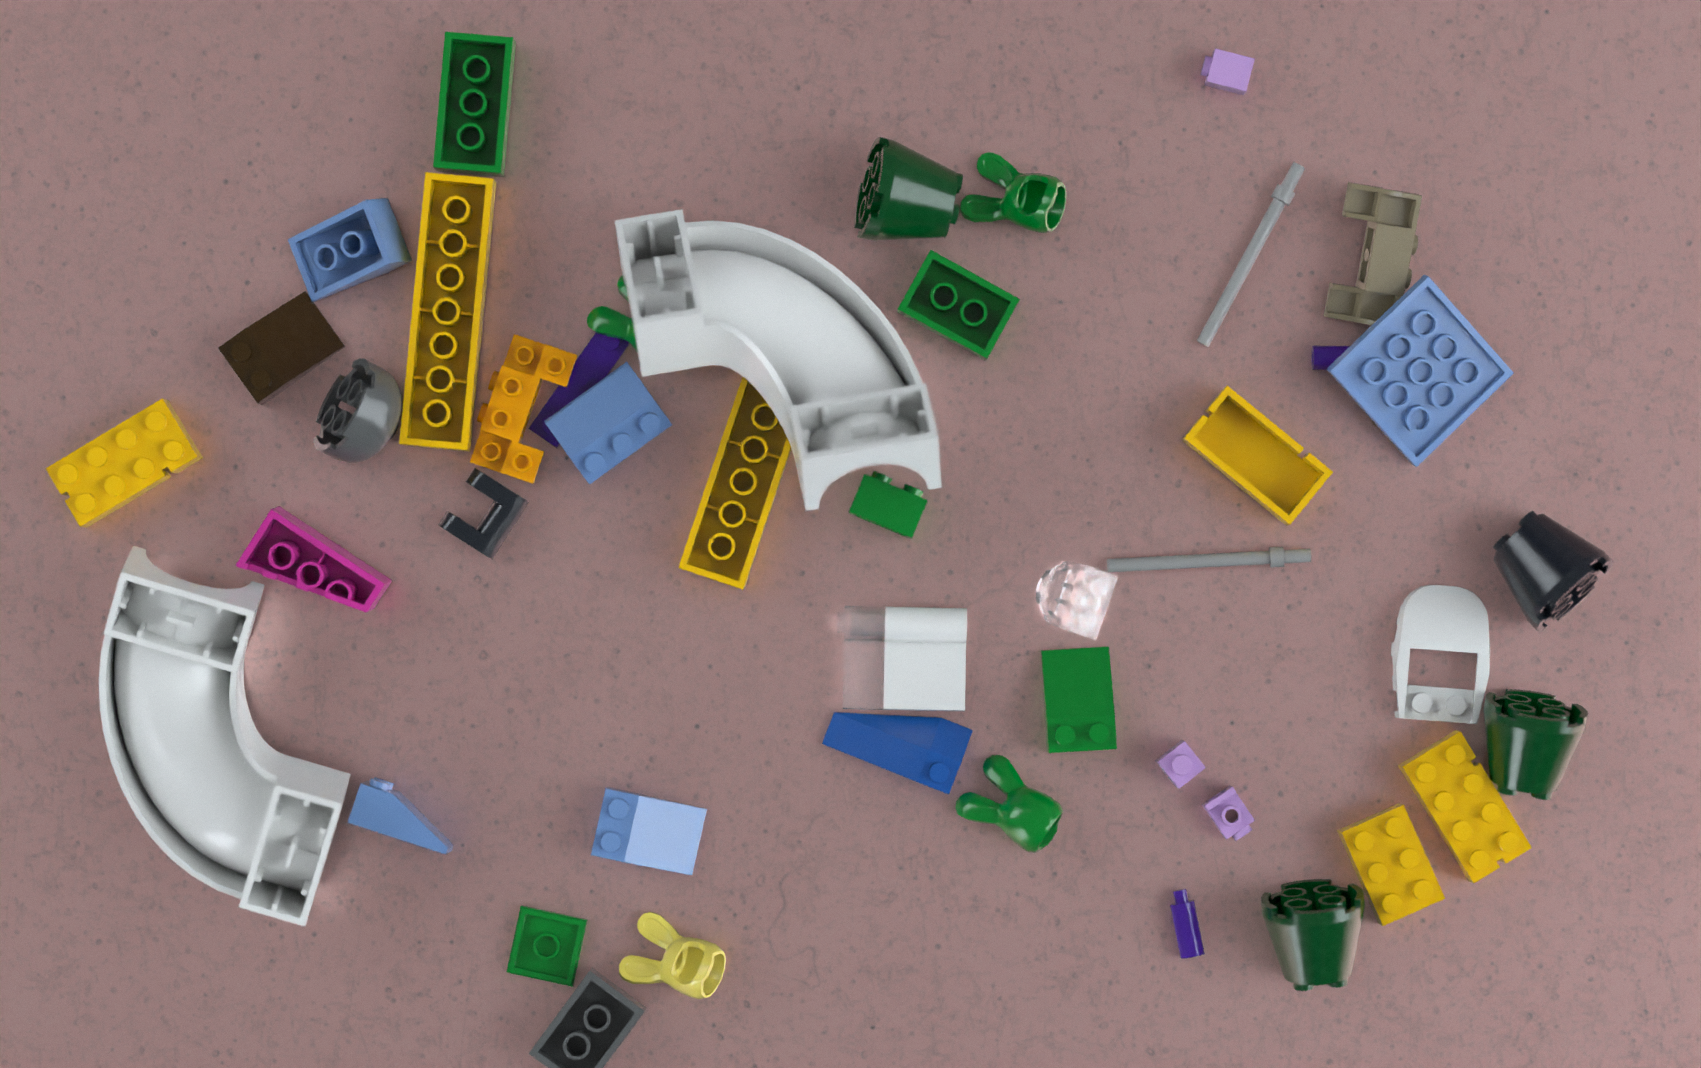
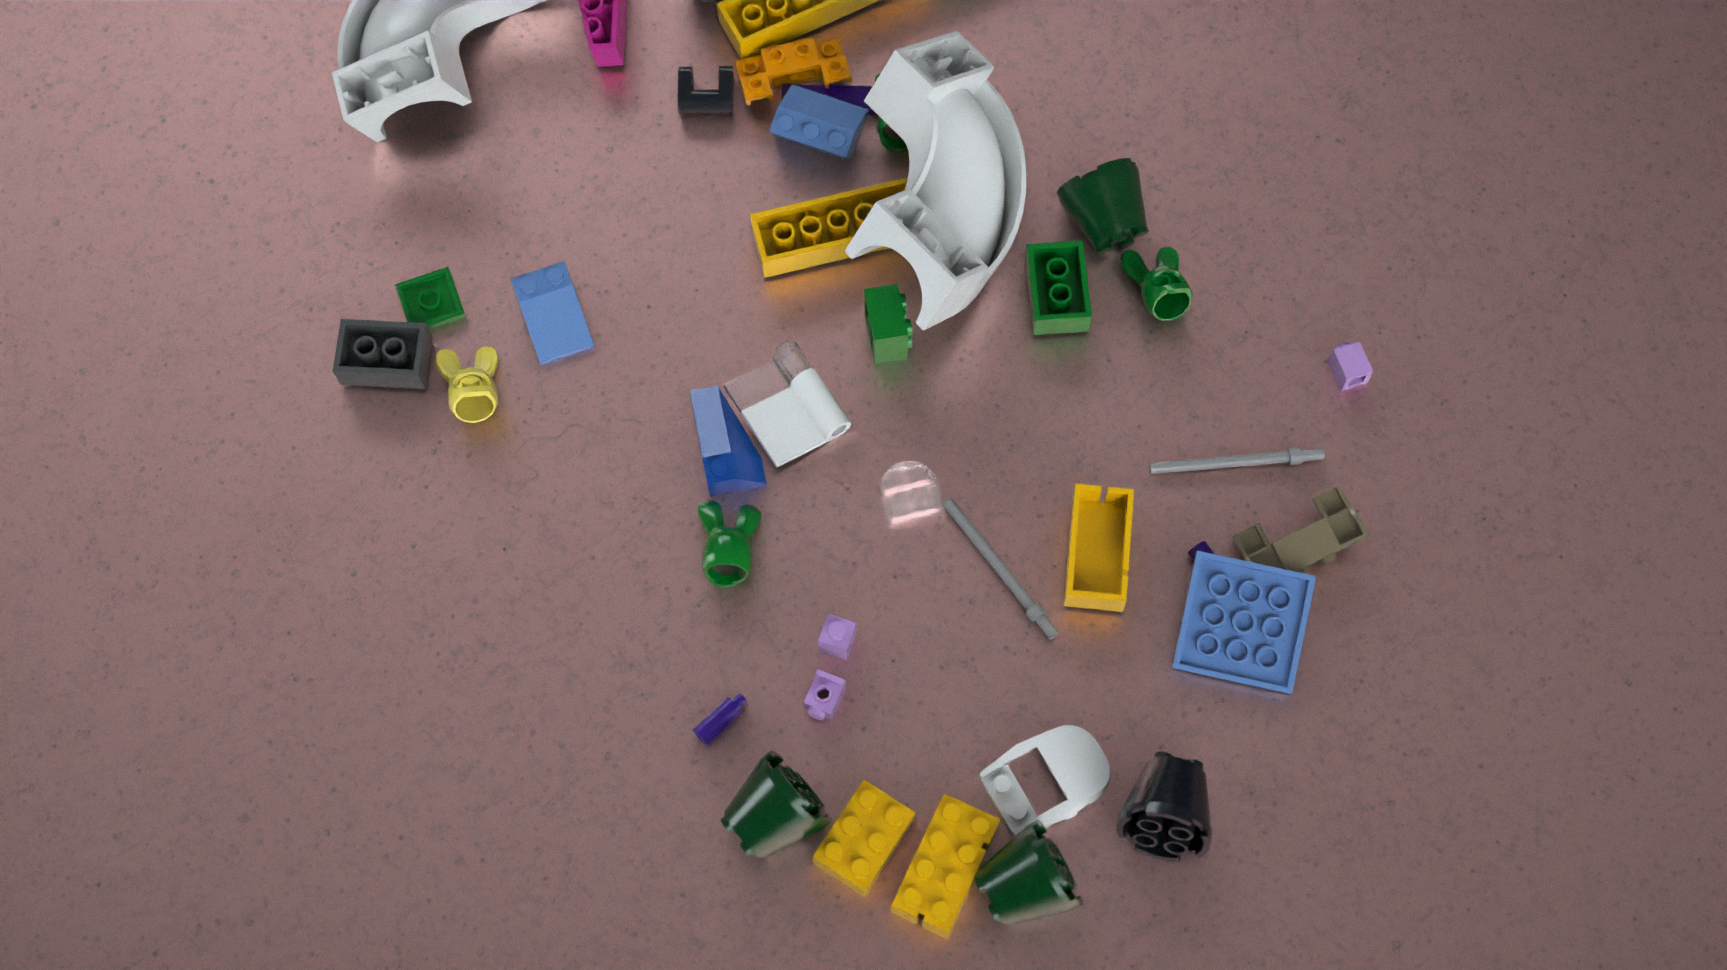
camera: 60 degrees right, 20 degrees down
medium blue slope [348,777,454,855] -> none
green slope [1041,647,1117,753] -> none

